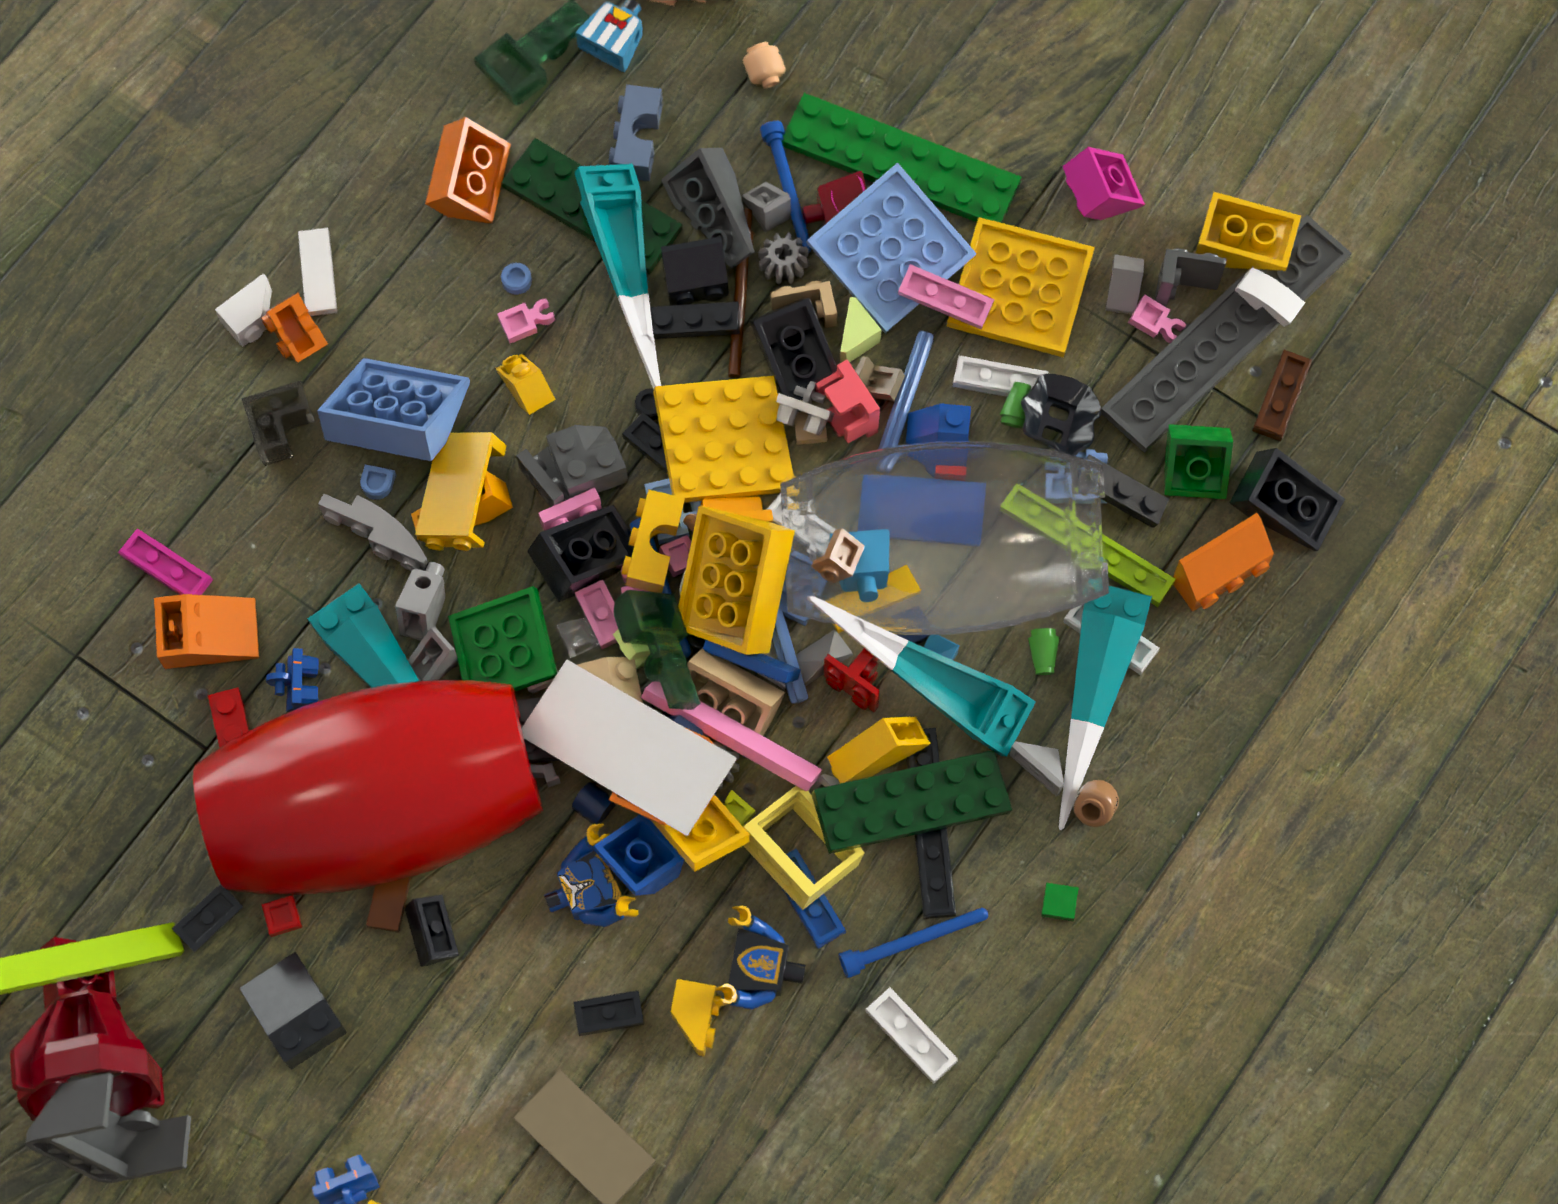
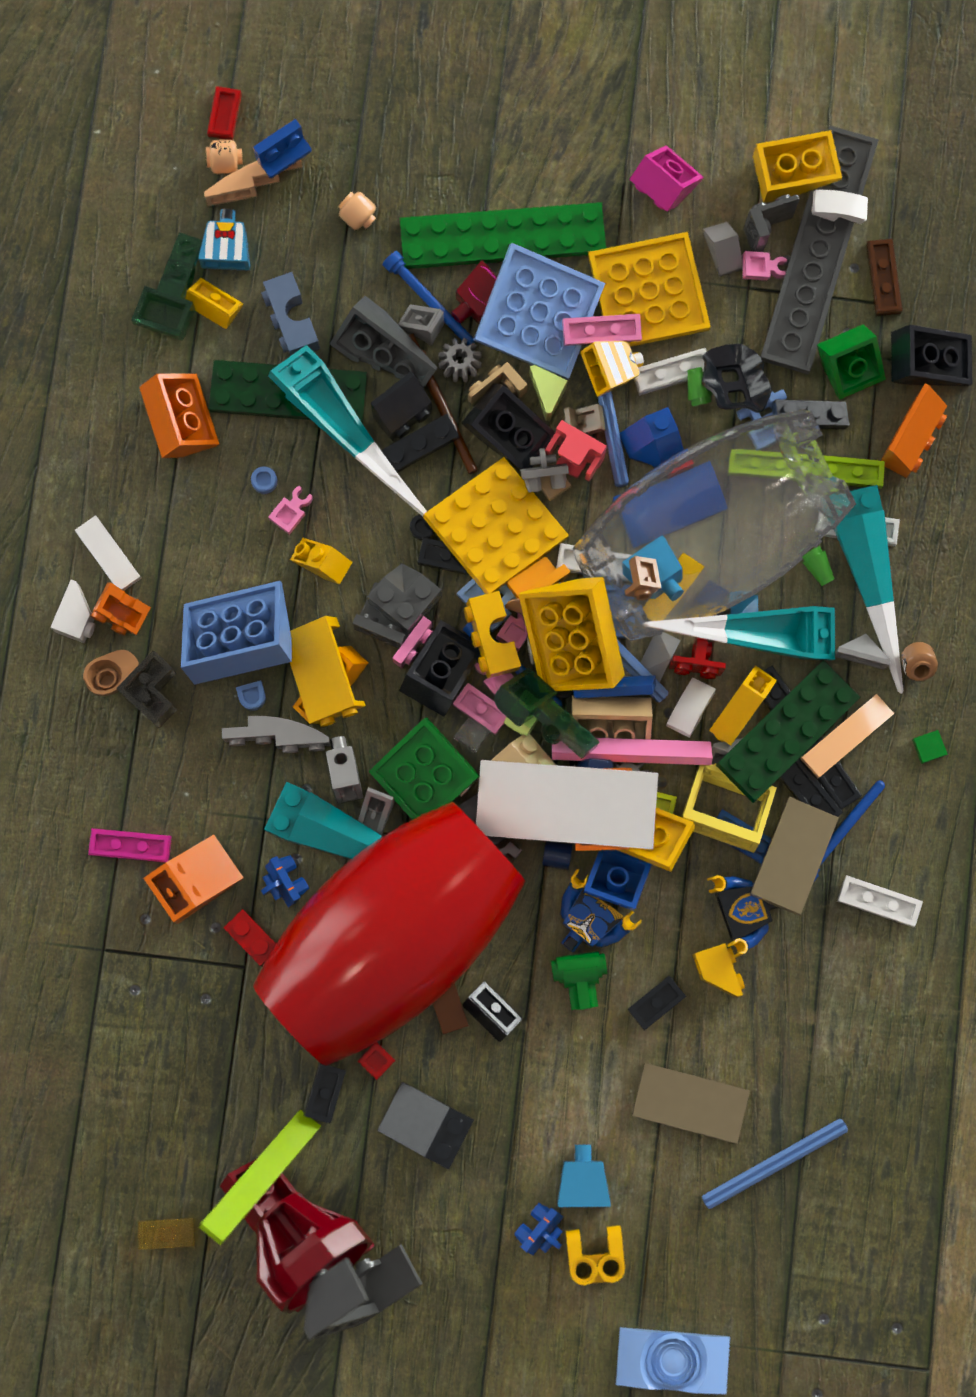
camera: 30 degrees left, 10 degrees up
none -> medium nougat piece [83,650,139,696]
none -> yellow slope [185,278,243,329]
none -> green piece [551,951,607,1010]
none -> dark azure torso [557,1144,610,1207]
none -> yellow torso [580,341,644,397]
none -> white slope [666,677,716,738]
none -> dark tan tile [749,797,839,916]
none -> black plate [780,758,843,817]
none -> light nougat slope [801,694,894,778]

